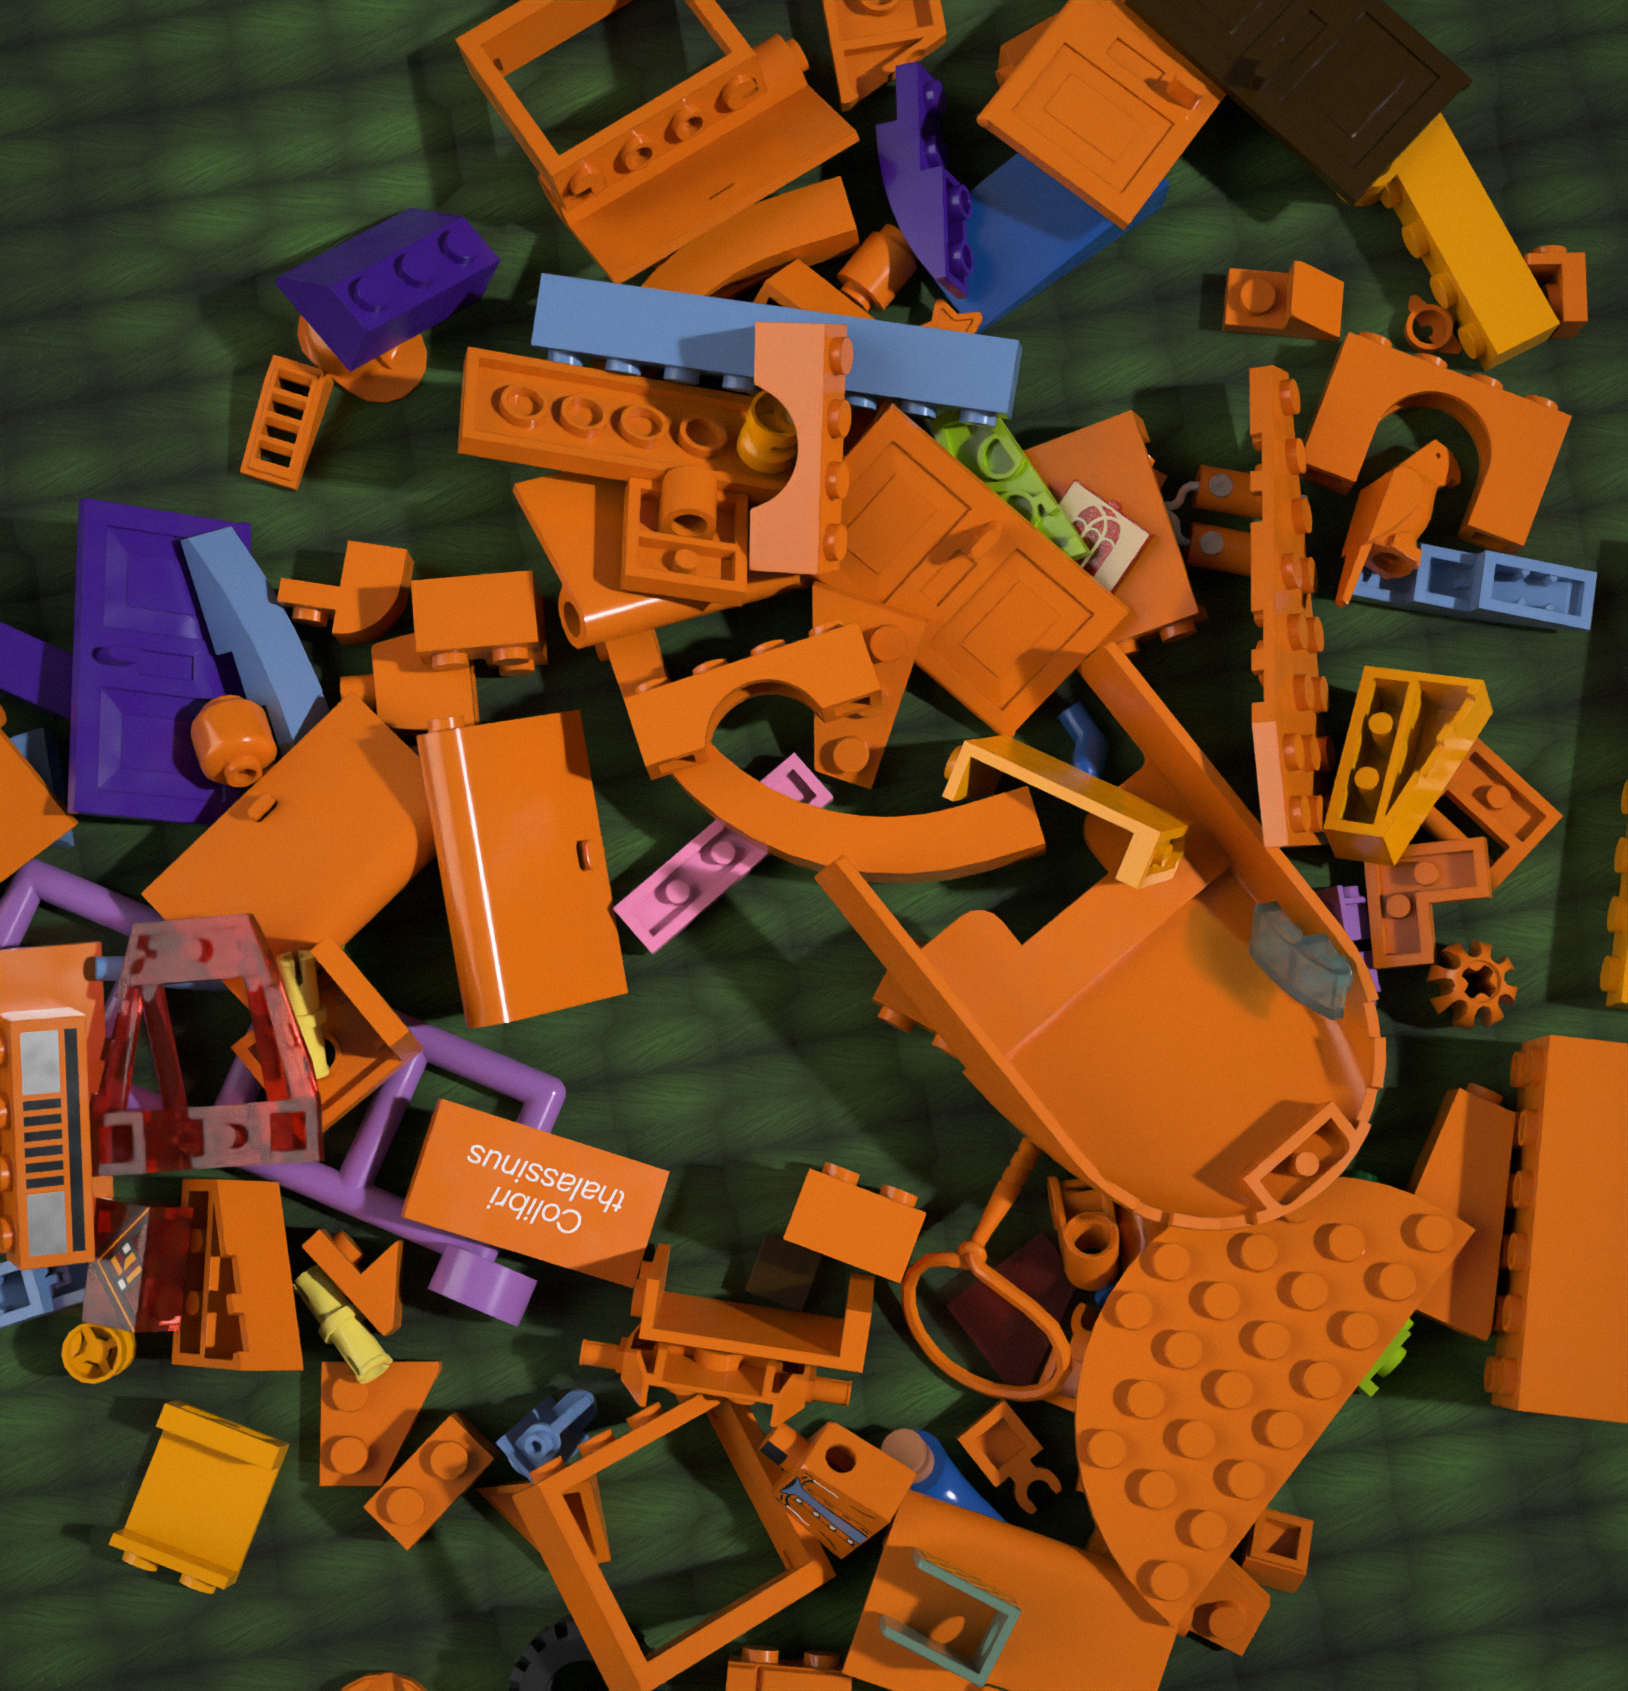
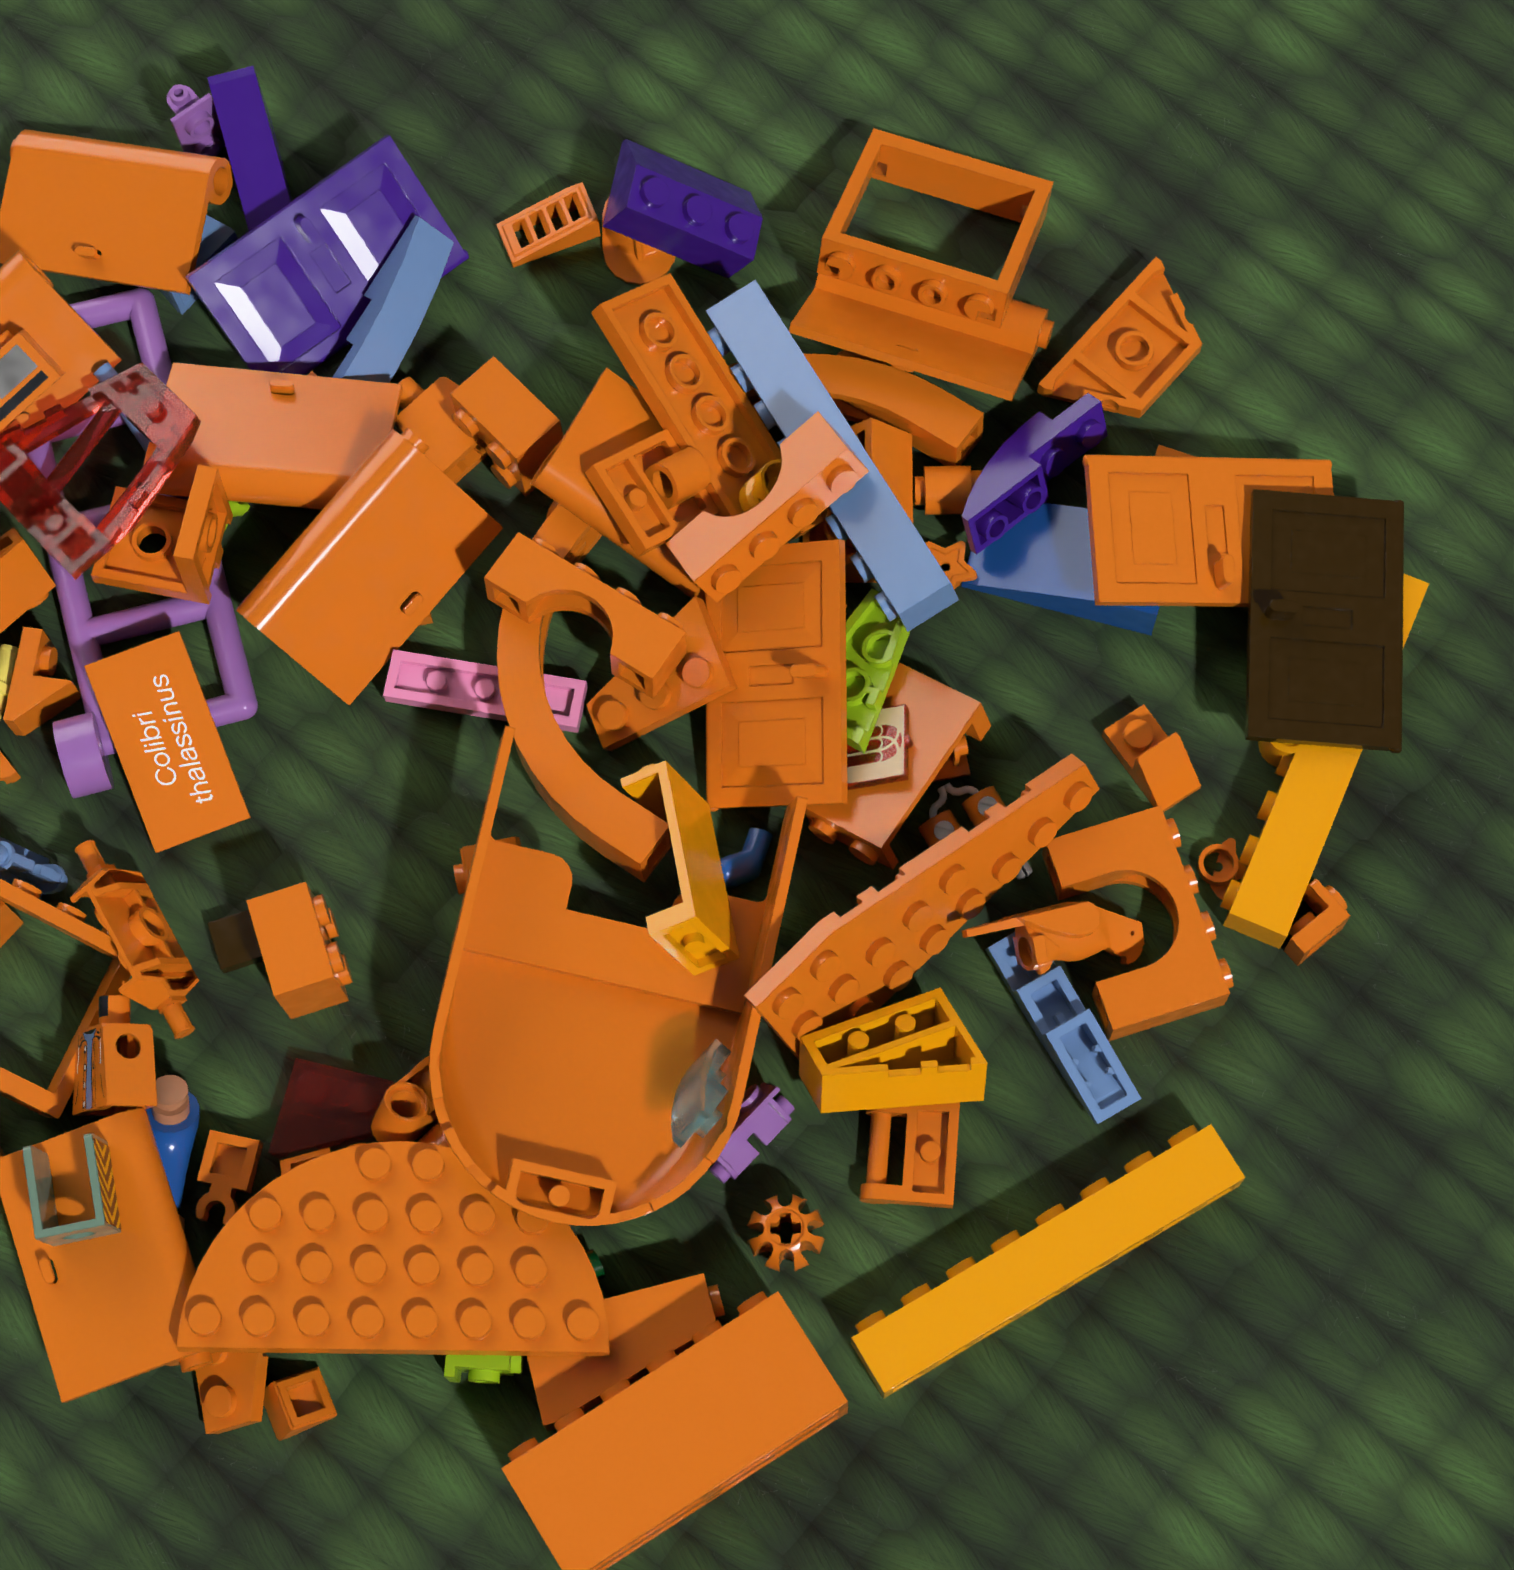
camera: 55 degrees right, 10 degrees down
orange head [190,695,277,787] -> none
light yellow pin [276,950,329,1081] -> none
orange brick [277,540,414,645] -> none
orange panel [631,1243,875,1373] -> none
orange piece [901,1137,1073,1402] -> none
orange plate [1364,837,1493,970] -> none

